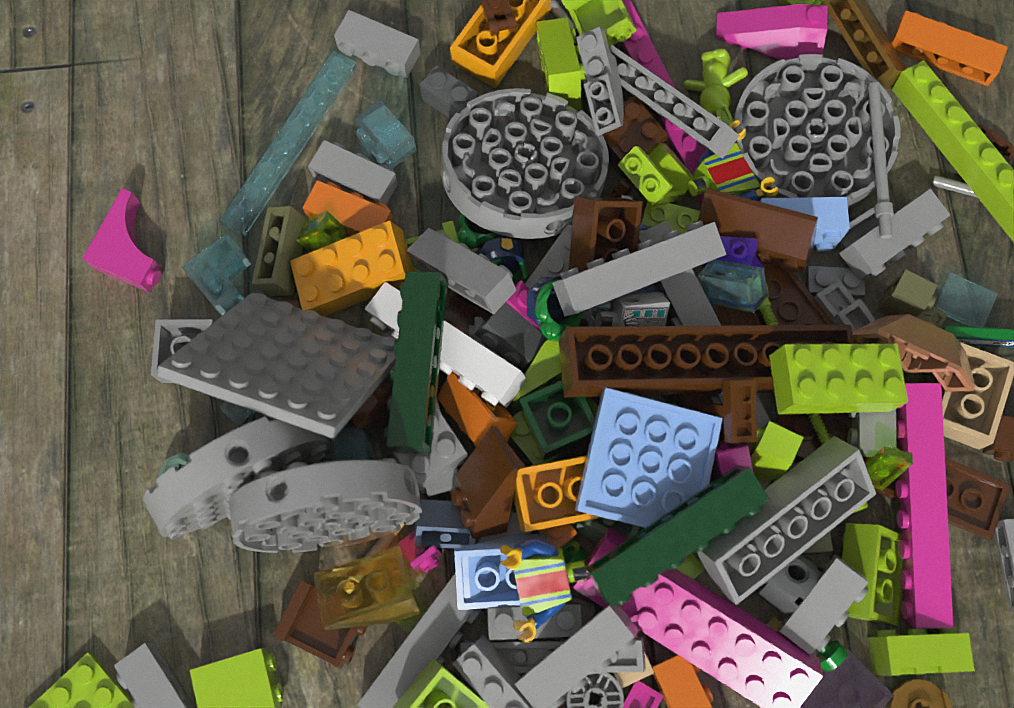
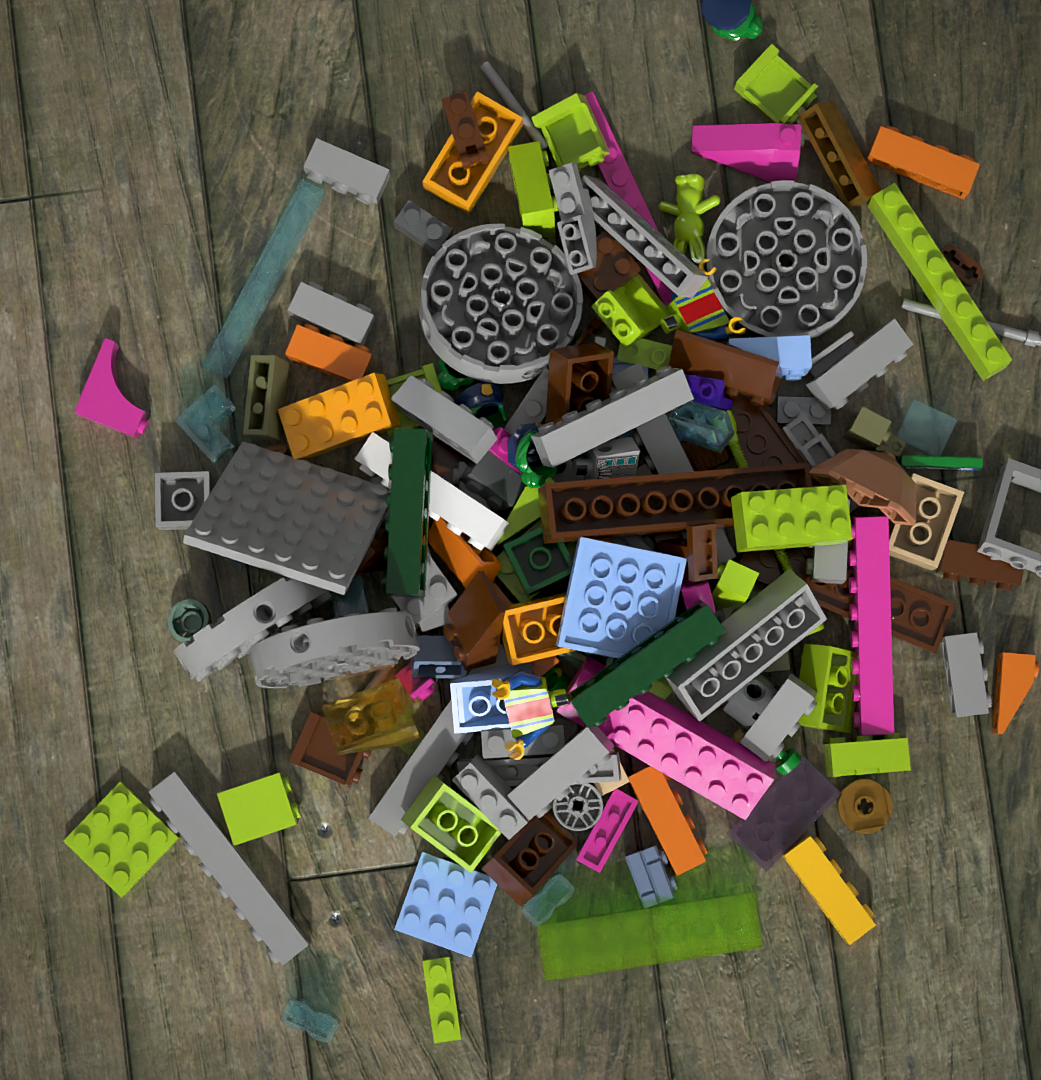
camera: 10 degrees left, 10 degrees up
clear neon green brick [297,211,346,252] -> none
clear light blue brick [354,100,417,169] -> none
clear neon green plate [865,447,913,490] -> none
light grey bar [868,82,894,239] -> none

